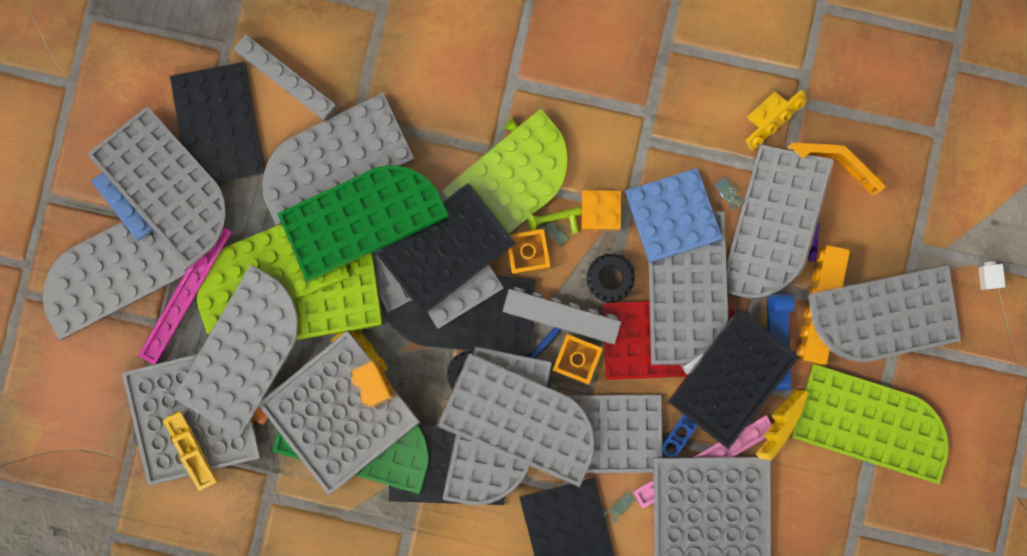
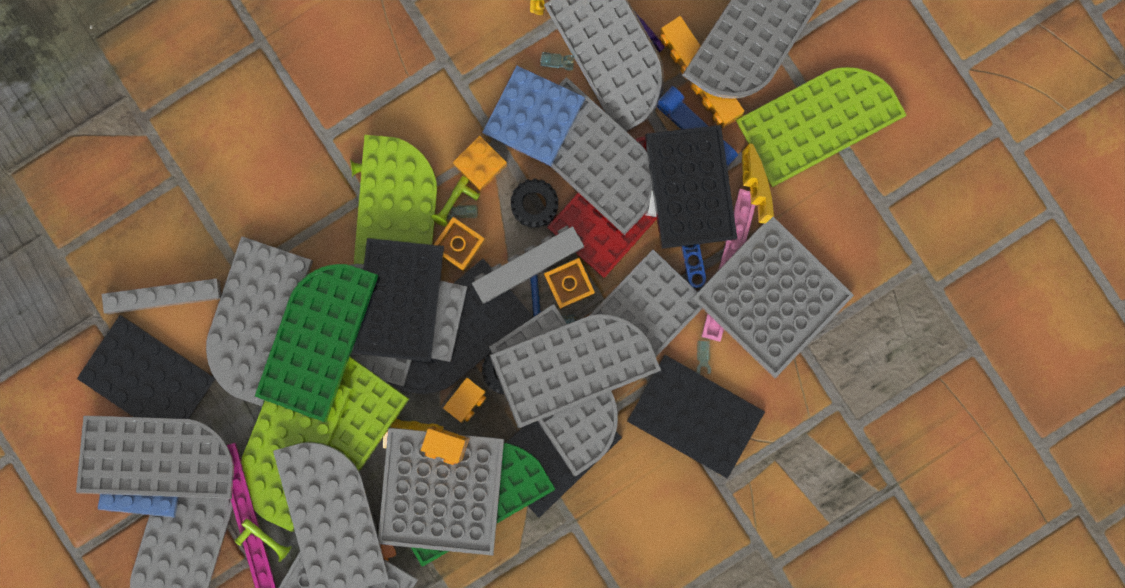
camera: 50 degrees left, 0 degrees up
none -> lime piece [234,518,292,562]
none -> light orange brick [443,378,487,423]

